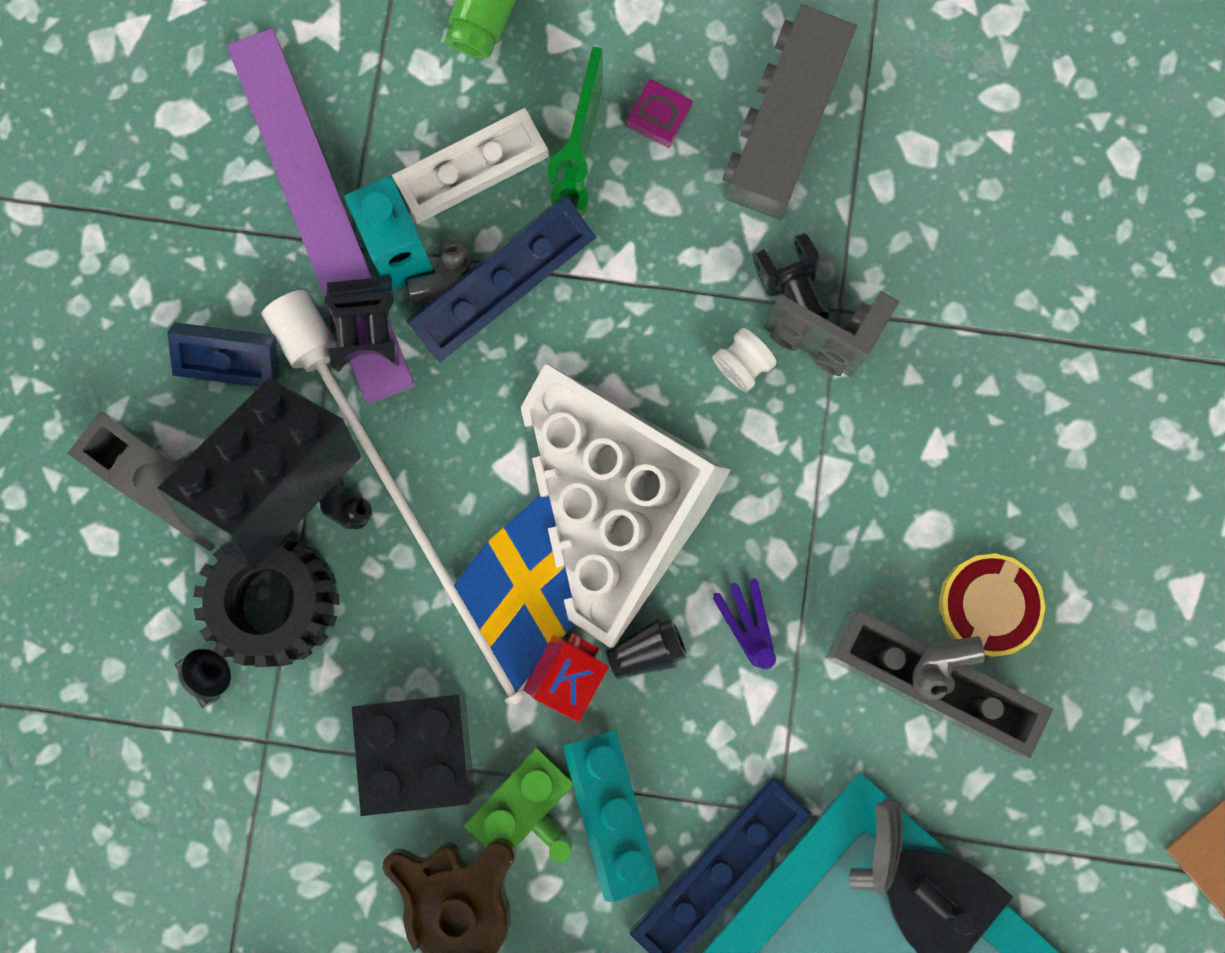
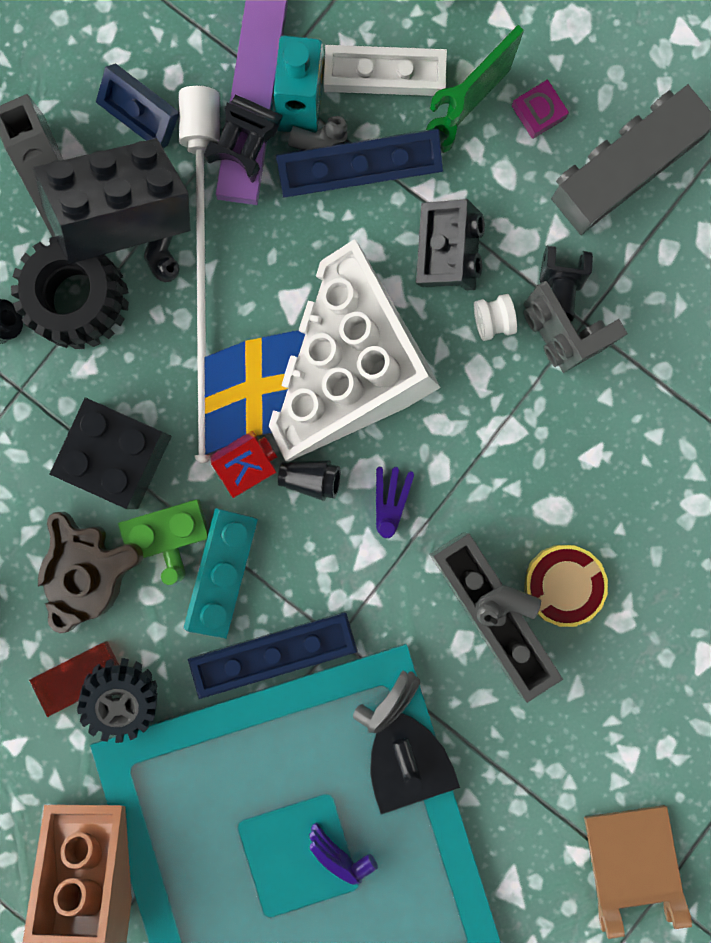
camera: 30 degrees right, 5 degrees up
none -> bracket [416,199,485,291]

